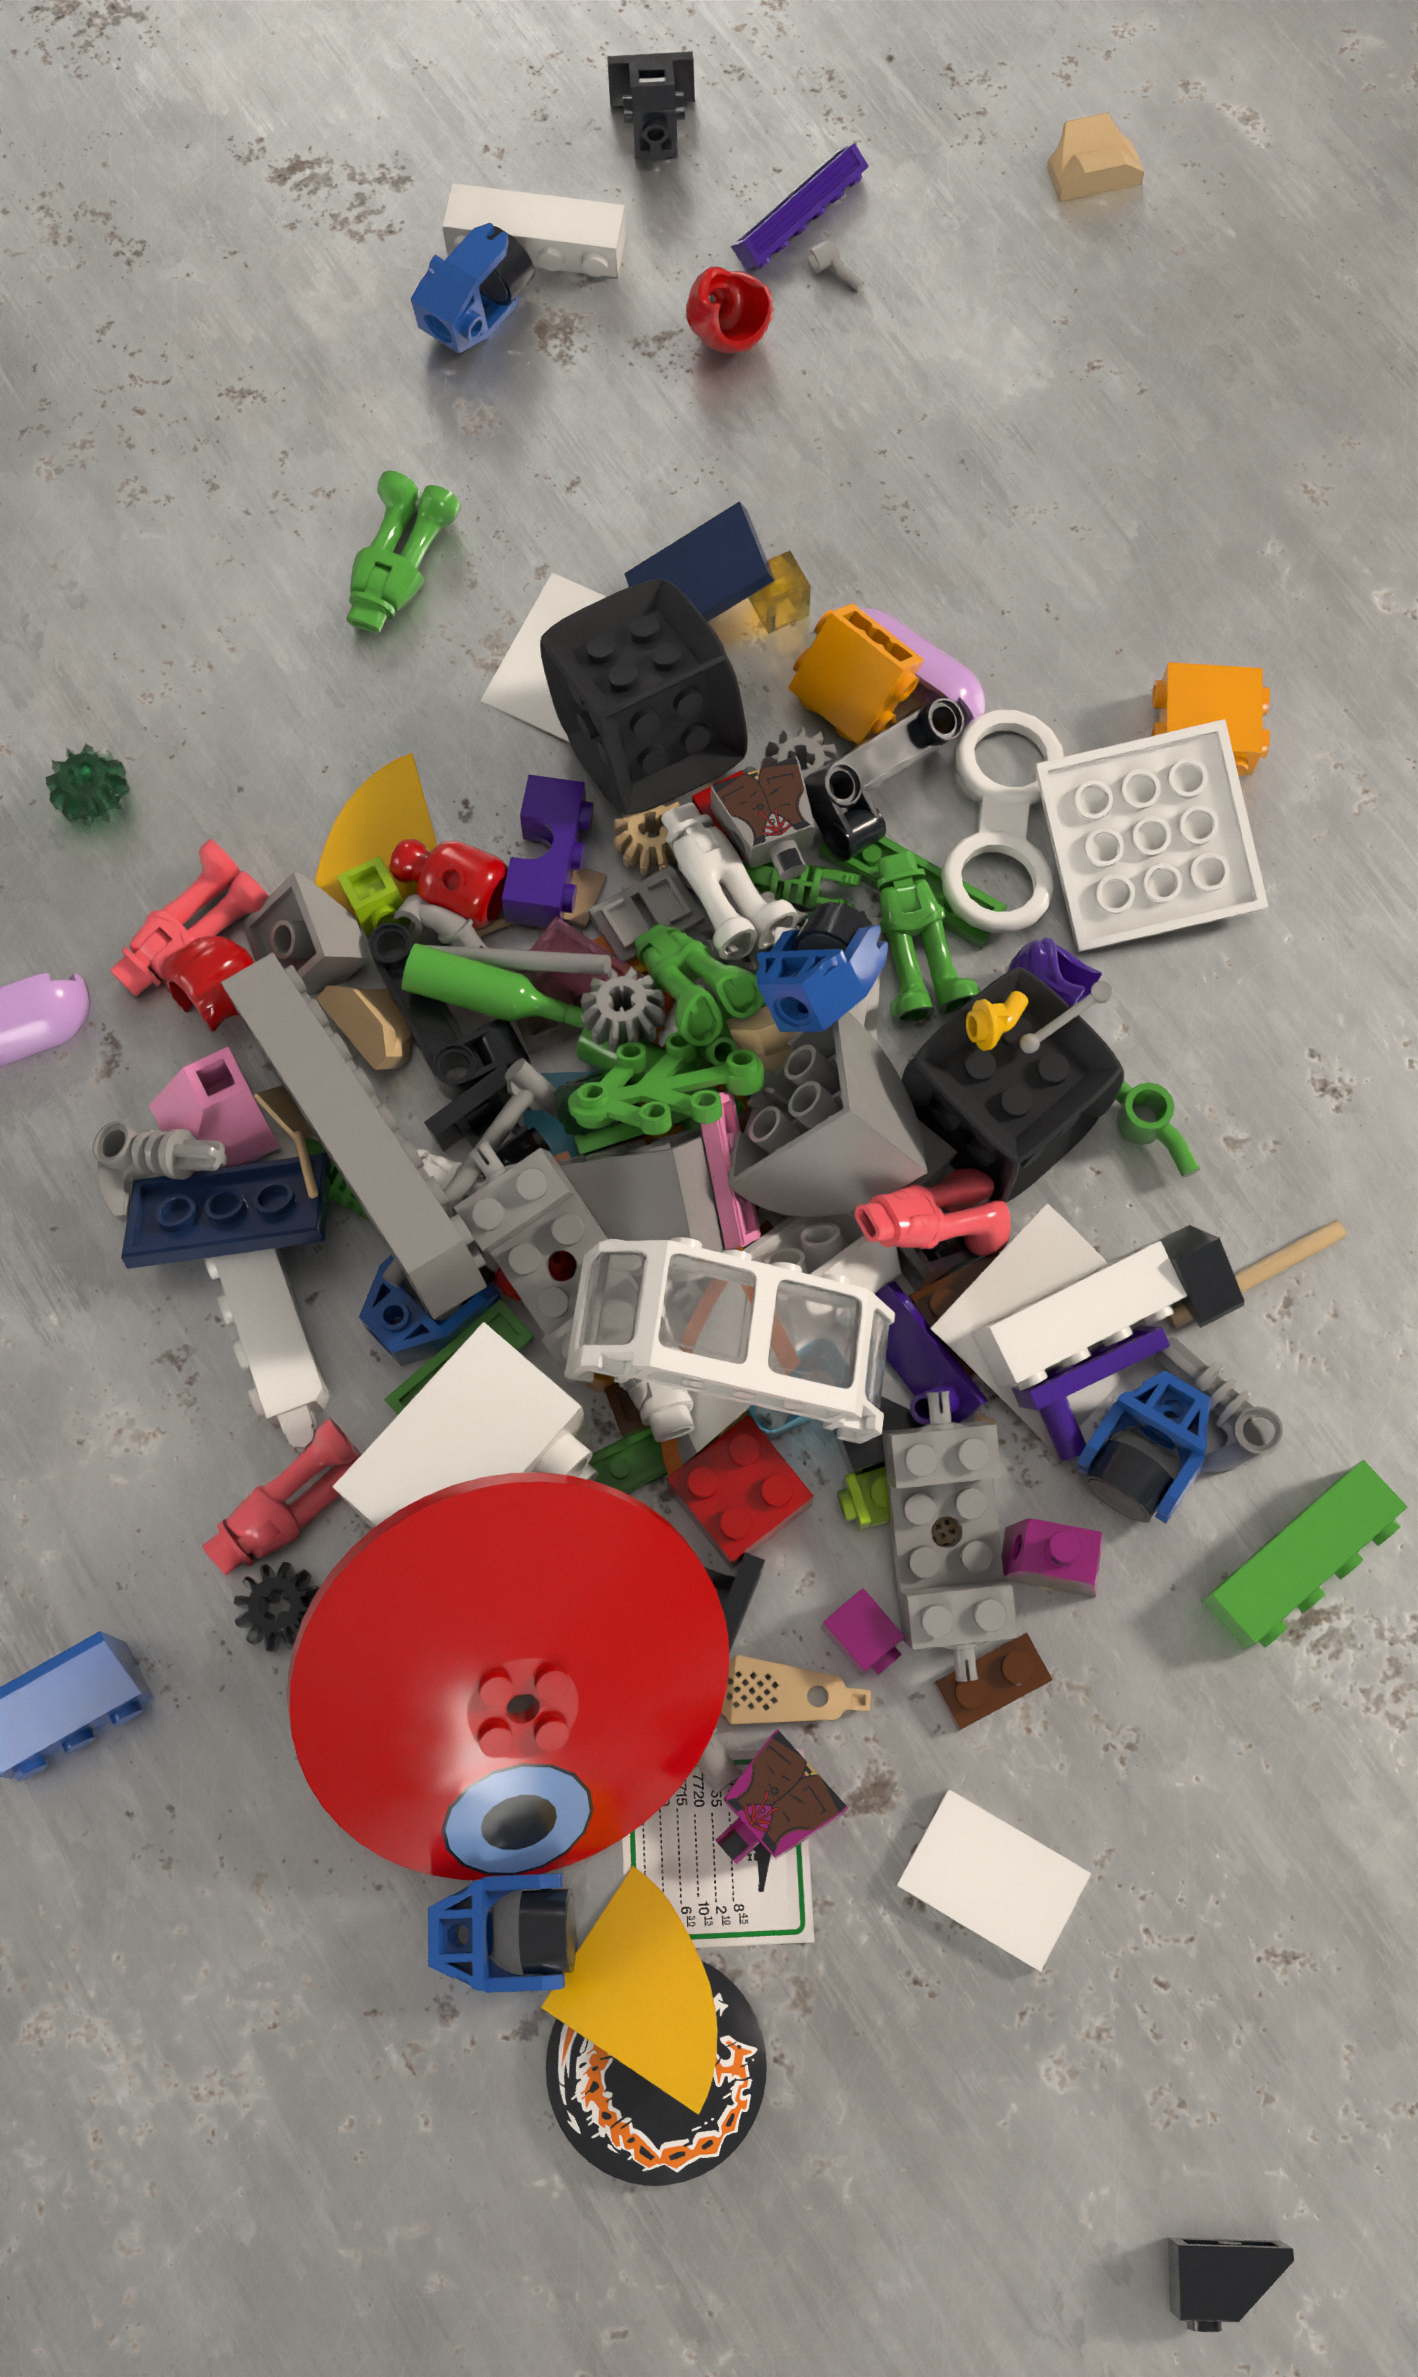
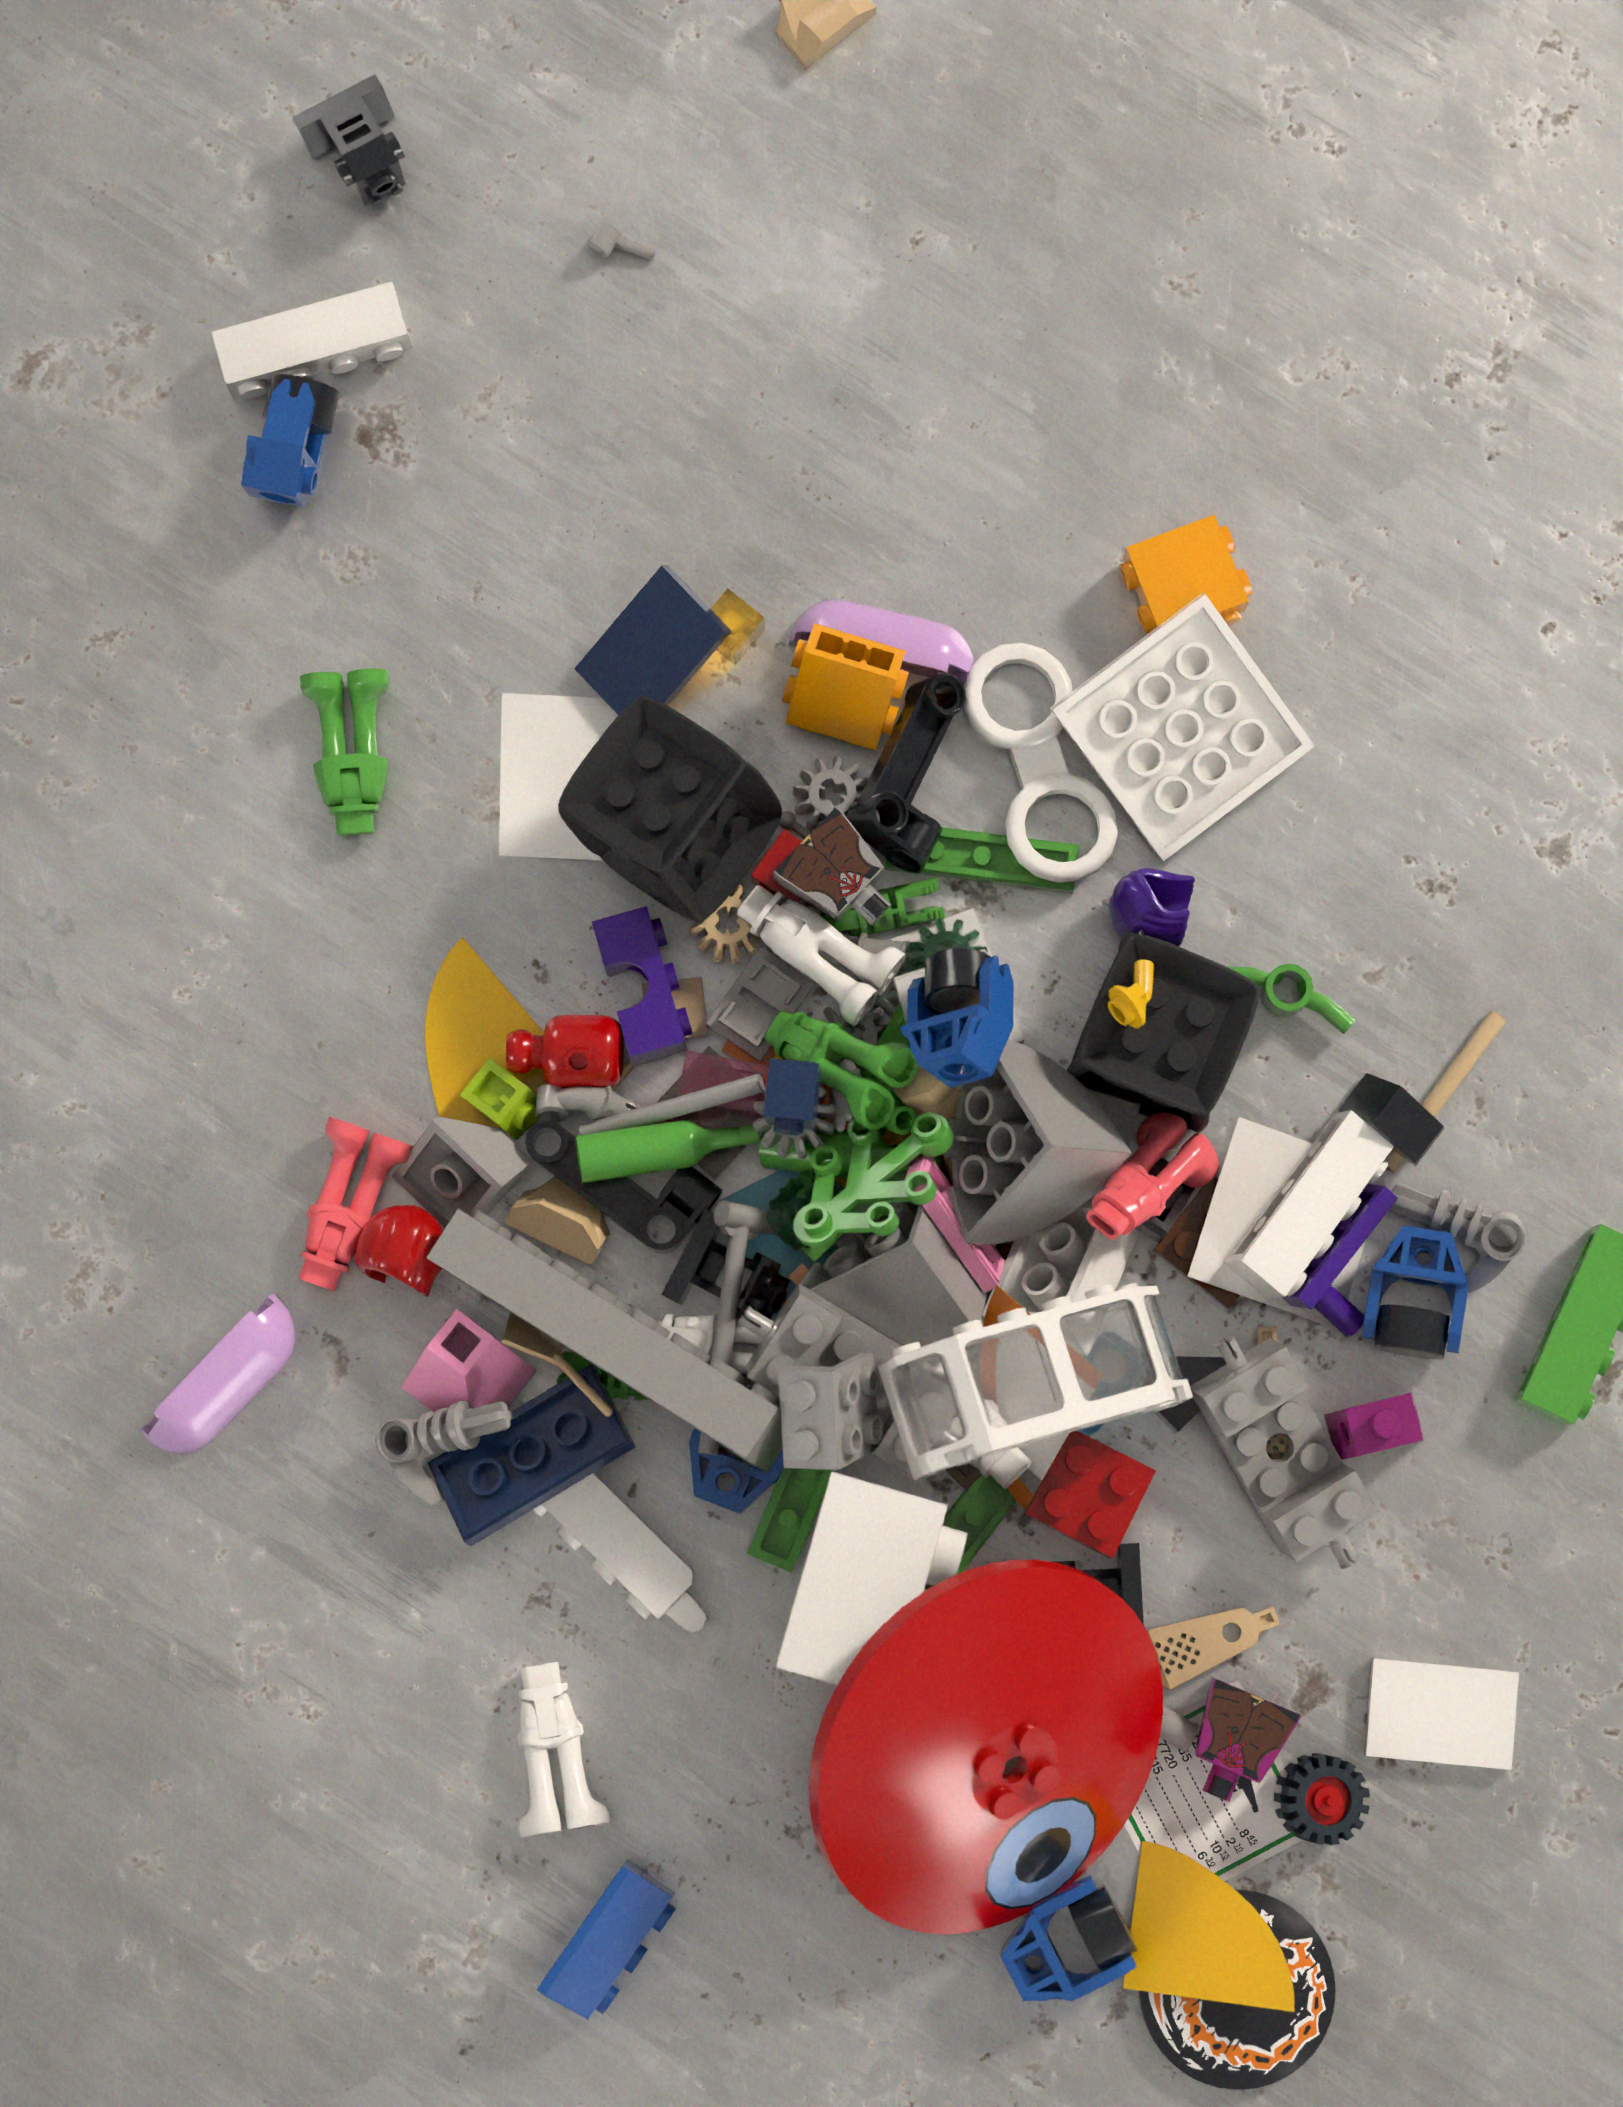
camera: 25 degrees left, 10 degrees up
clear green gear [45,743,130,828] -> none
coral piece [202,1418,362,1575] -> none
black gear [234,1562,320,1653] -> none
red piece [686,266,774,354] -> none
dark purple piece [730,143,869,270] -> none
magenta brick [821,1588,905,1676] -> none
lime bracket [837,1467,890,1532] -> none
dark purple piece [875,1281,988,1424] -> none
bright green piece [876,851,980,1023] -> none
reddish brown plate [933,1633,1053,1731] -> none
light grey hinge [1019,981,1112,1053] -> none
none -> white piece [516,1662,611,1838]
none -> dark blue brick [763,1058,822,1136]
none -> light grey bracket [778,1353,883,1470]
none -> black wheel [1274,1753,1370,1845]

